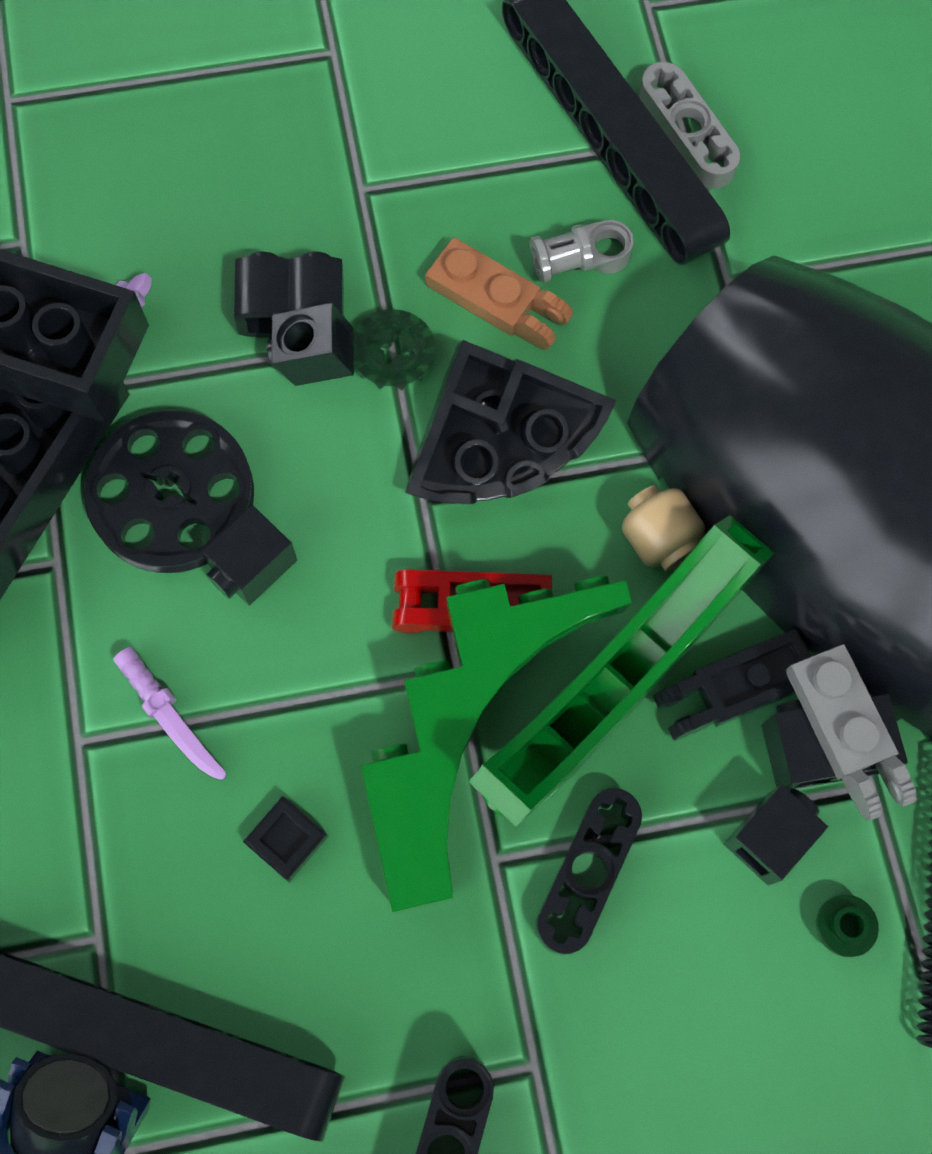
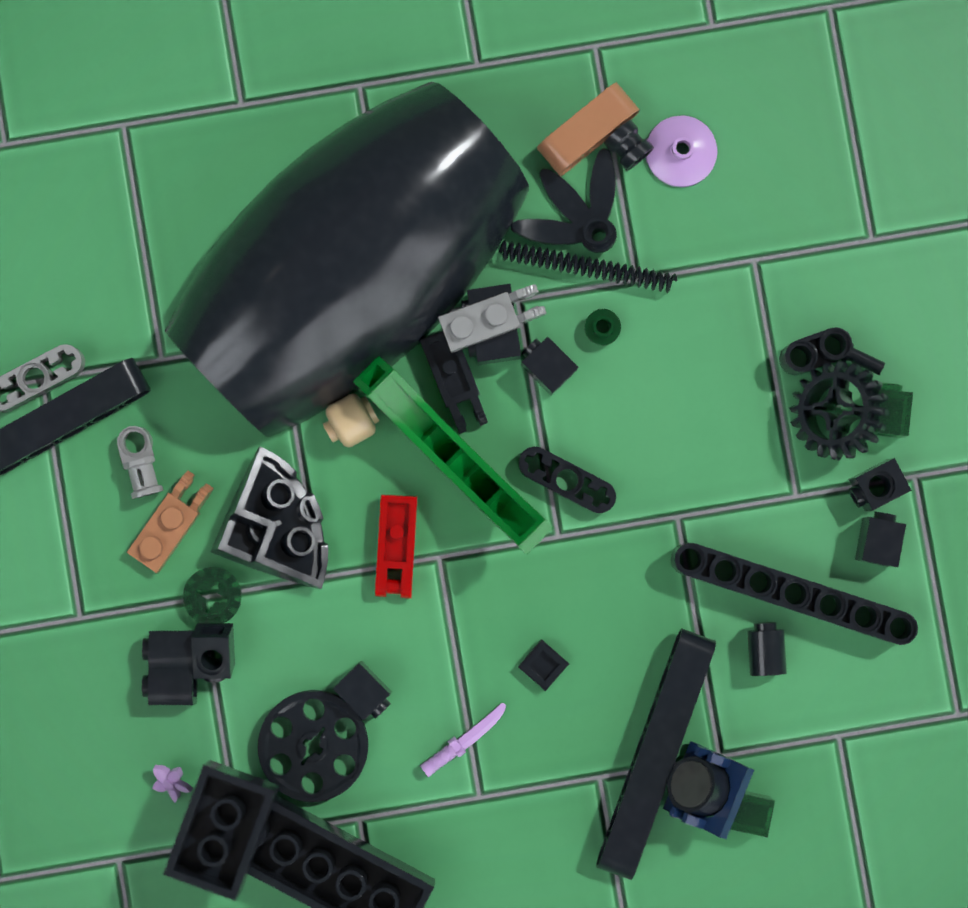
camera: 90 degrees left, 15 degrees up
green arch [360,576,632,912] -> none

